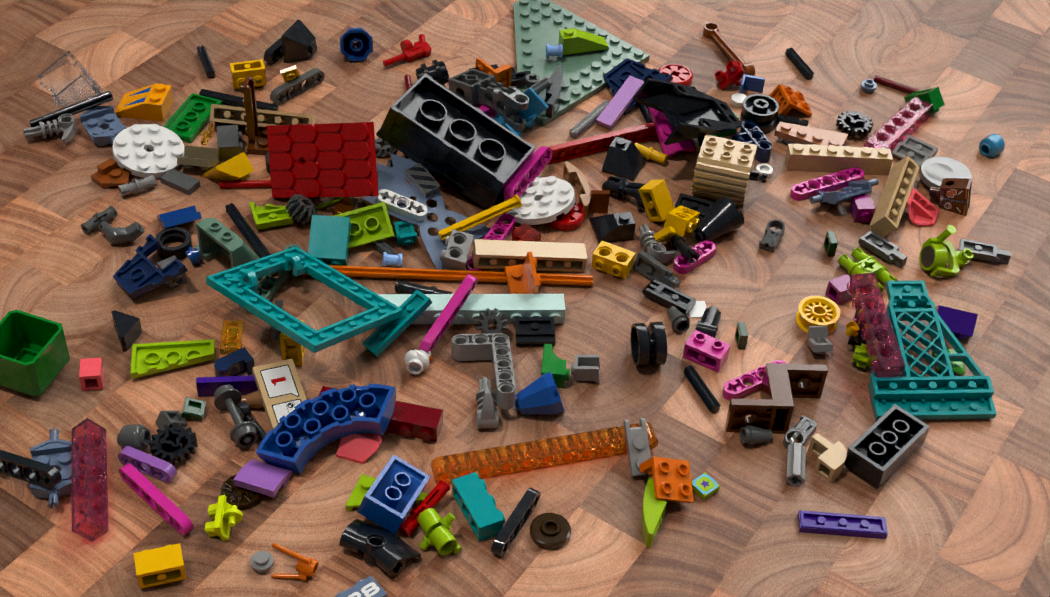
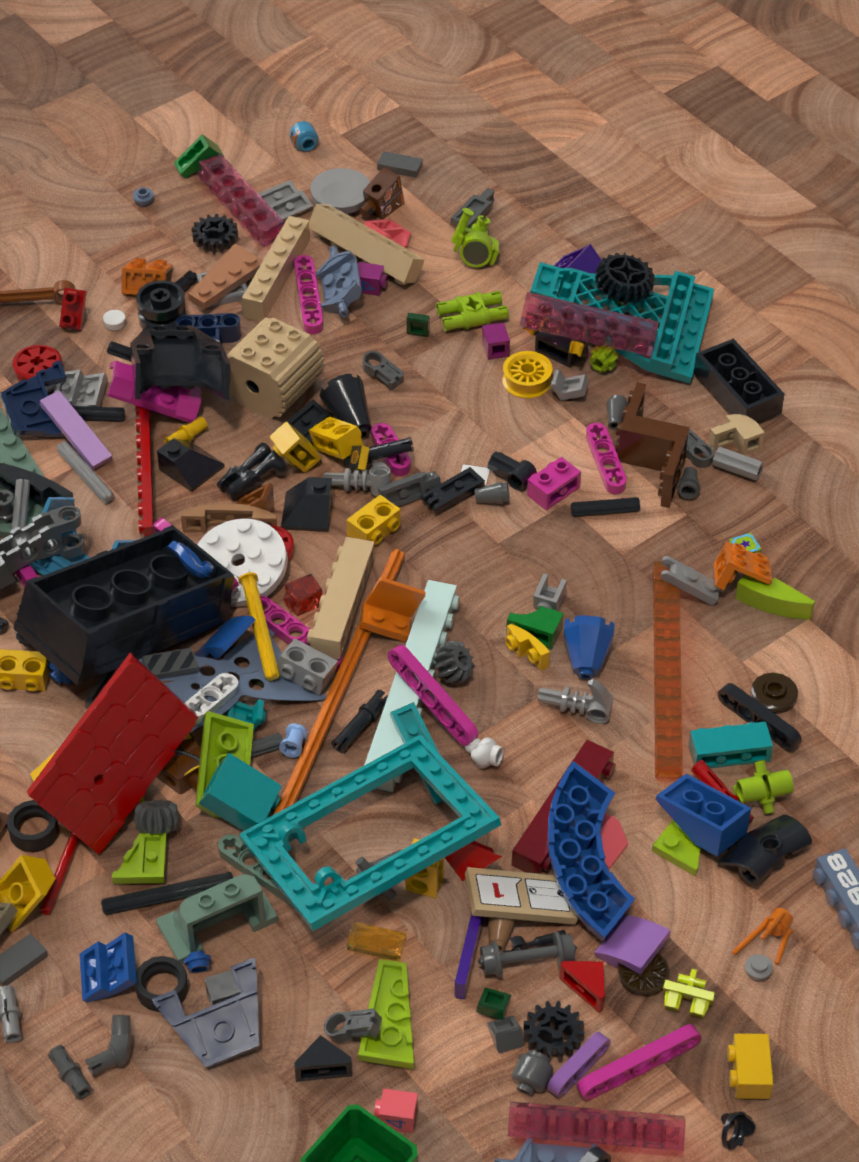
camera: 70 degrees left, 5 degrees up
dark blue leg [214,347,255,377] -> none
dark grey gear [375,137,397,157] -> none
light grey beam [451,333,516,410] -> none
black plate [515,317,555,346] -> none
black wheel [630,322,667,366] -> none
tile [735,322,748,350] -> none
blue bracket [739,74,765,94] -> none
black axle [785,48,814,79] -> none
dark purple tile [798,510,888,539] -> none
dark grey hinge [858,231,907,268] -> none
dark red bar [874,75,920,94] -> none
none -> blue arm [167,541,214,579]
none -> blue slope [194,616,255,660]
none -> dark grey piece [324,1009,382,1043]
none -> dark grey tile [377,151,423,178]
none -> red slope [445,841,503,881]
none -> yellow slope [505,624,550,671]
none -> red slope [559,961,605,1013]
none -> black gear [595,252,655,305]
none -> black piece [721,1111,756,1150]

